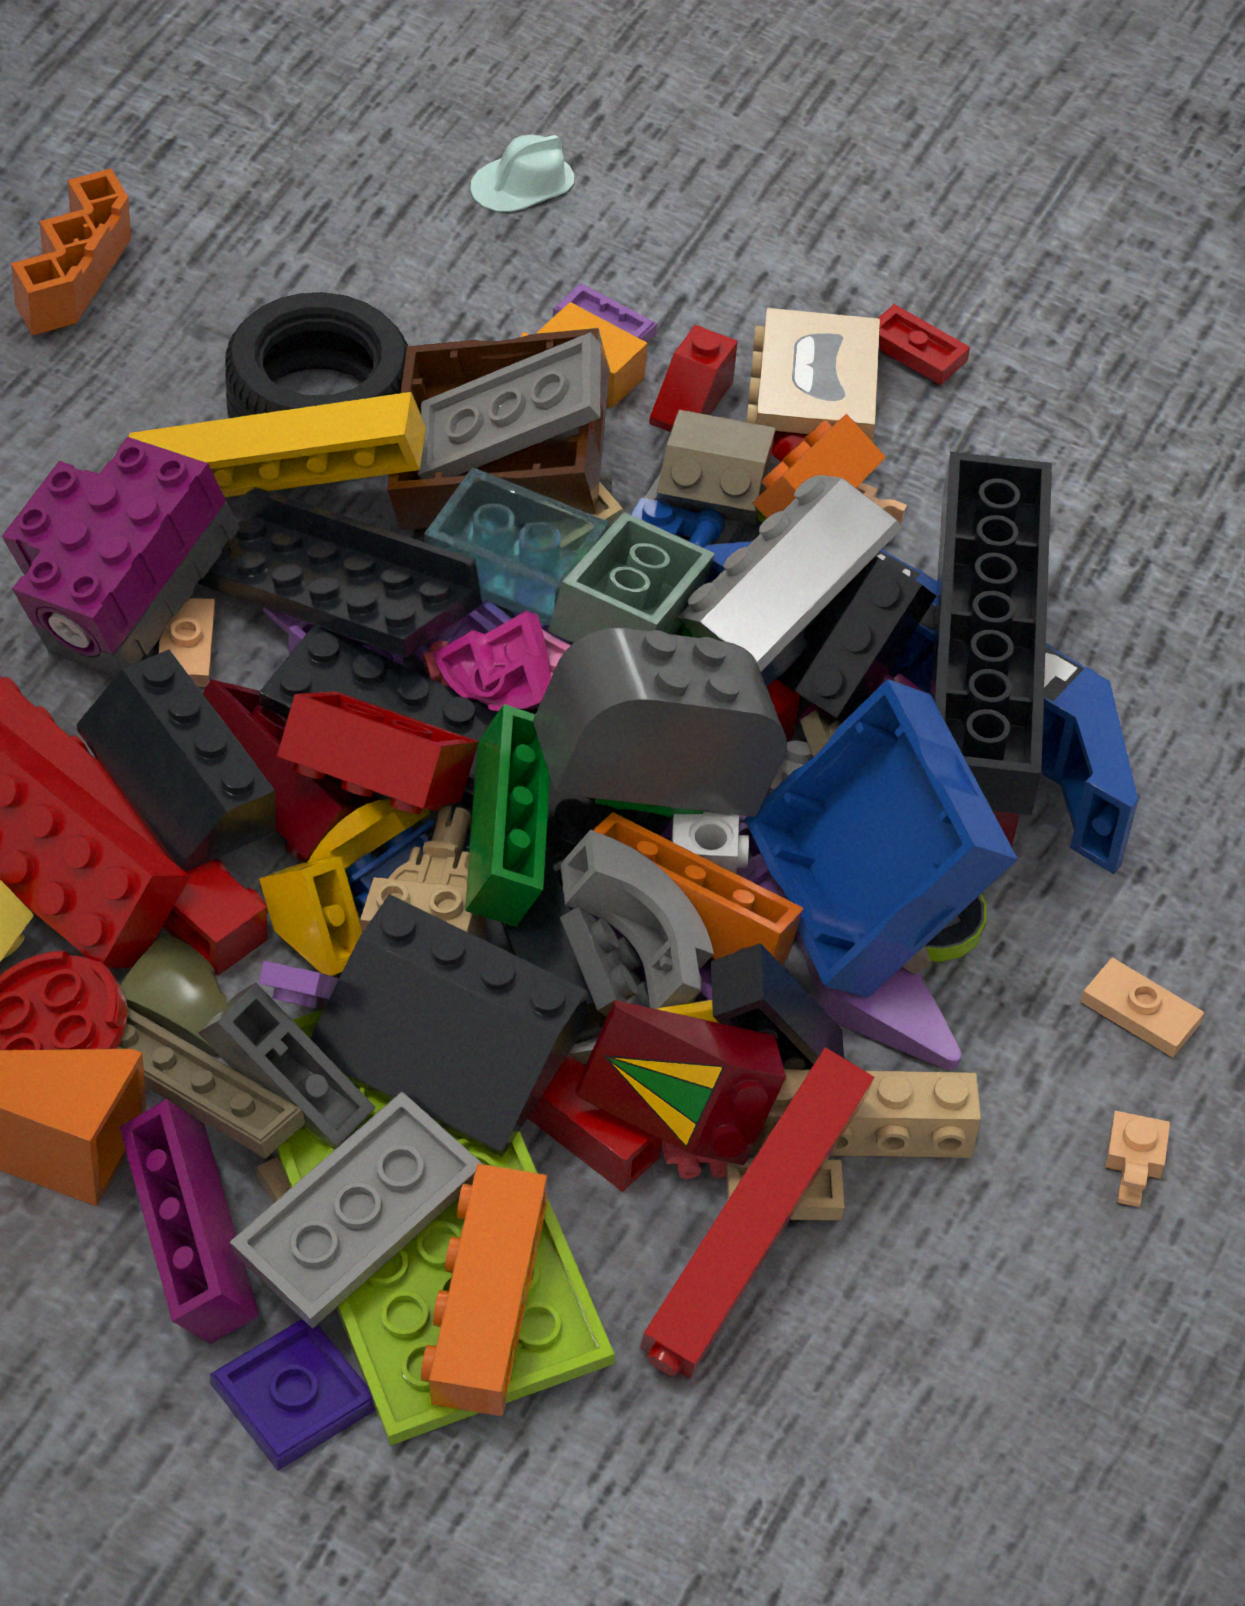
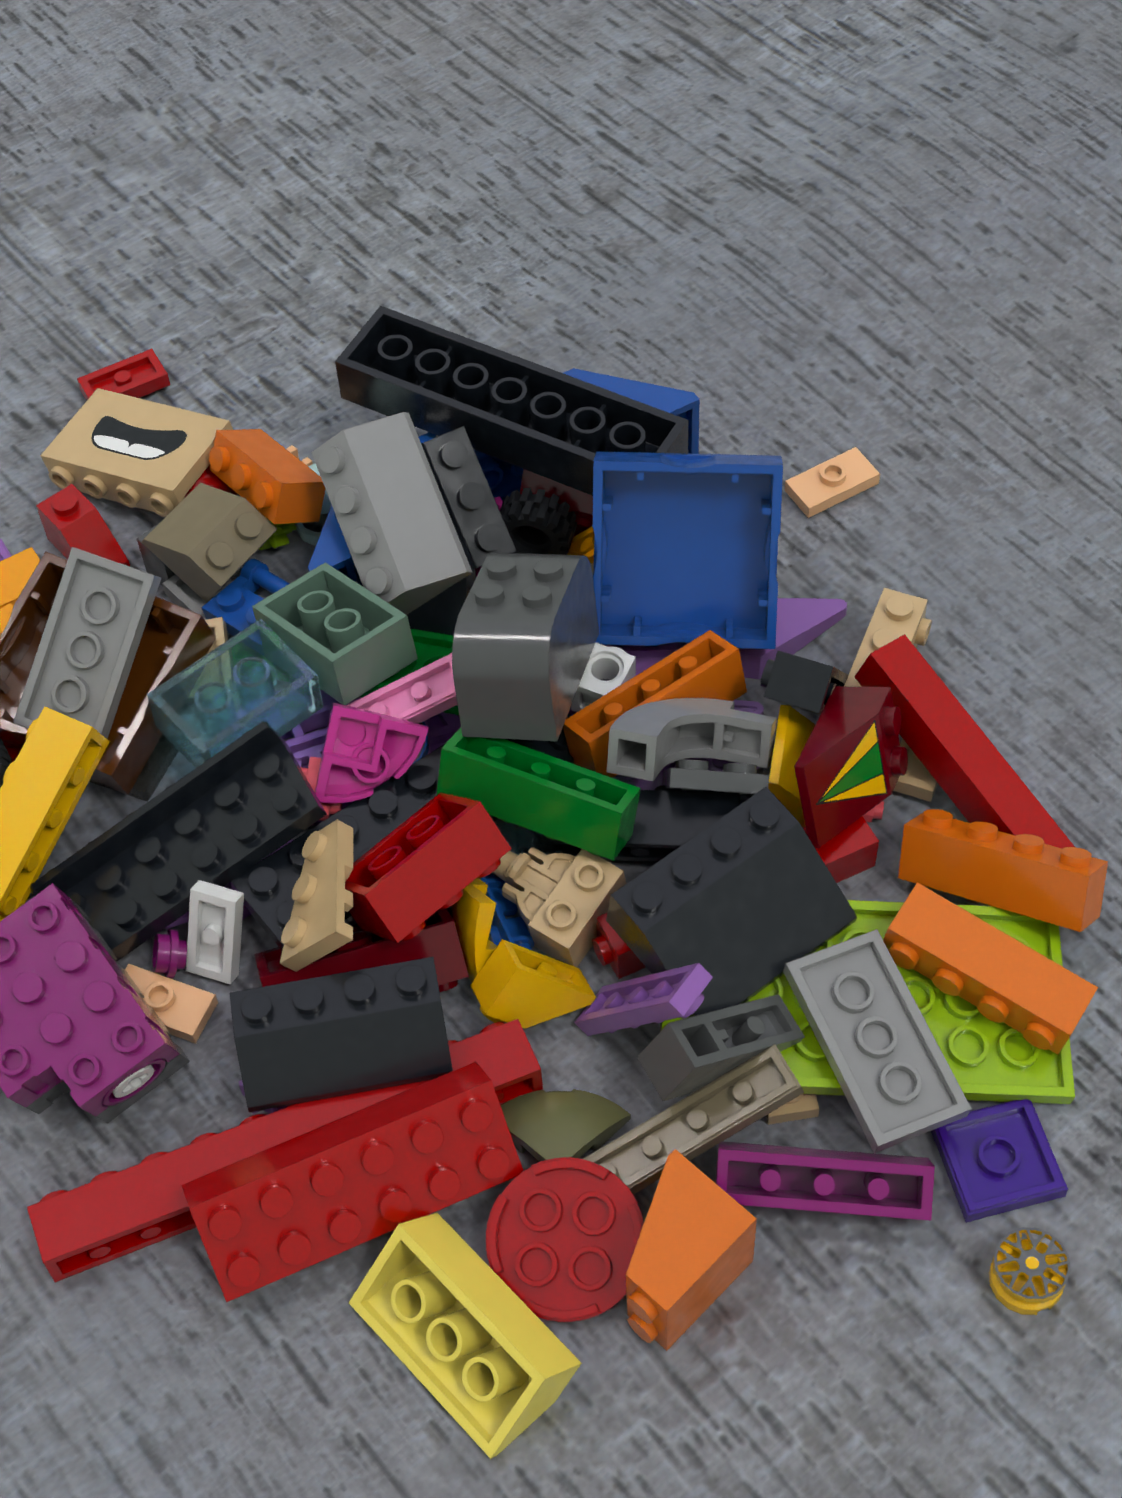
camera: 60 degrees left, 5 degrees up
light nougat plate [1105,1111,1170,1207] -> none
none -> magenta plate [152,929,187,979]
none -> white plate [186,880,244,984]
none -> tan wing [279,819,353,972]
none -> orange brick [898,809,1108,932]
none -> yellow wheel [989,1227,1071,1315]

